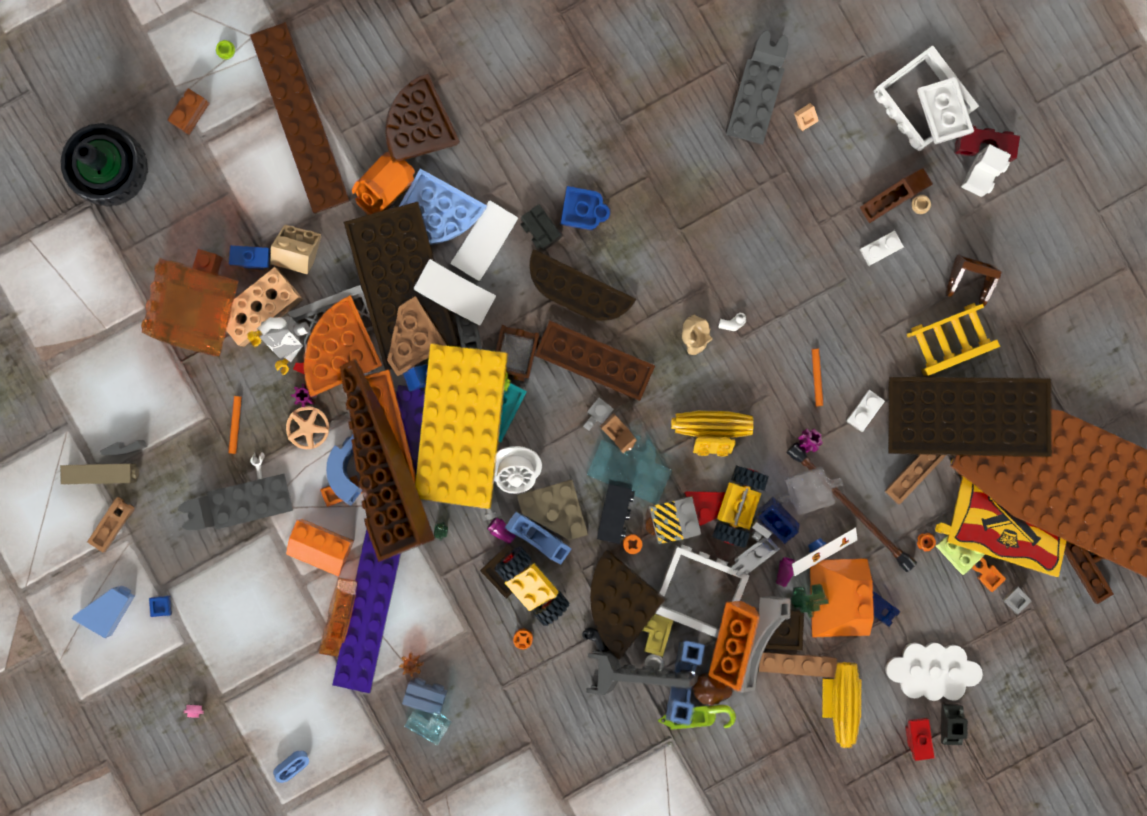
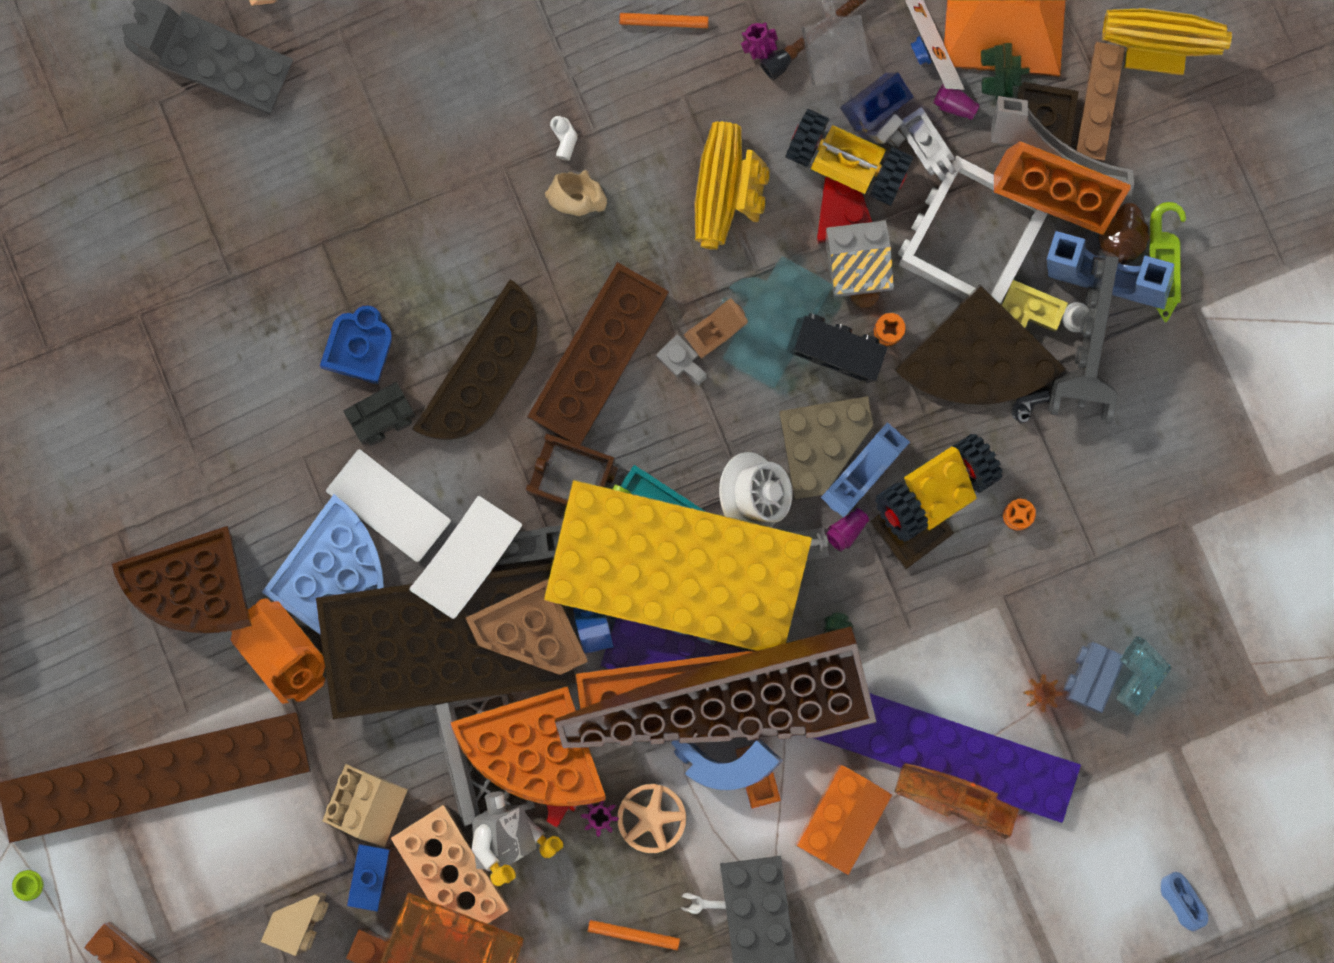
camera: 90 degrees left, 5 degrees down
none -> tan slope [261,892,329,956]

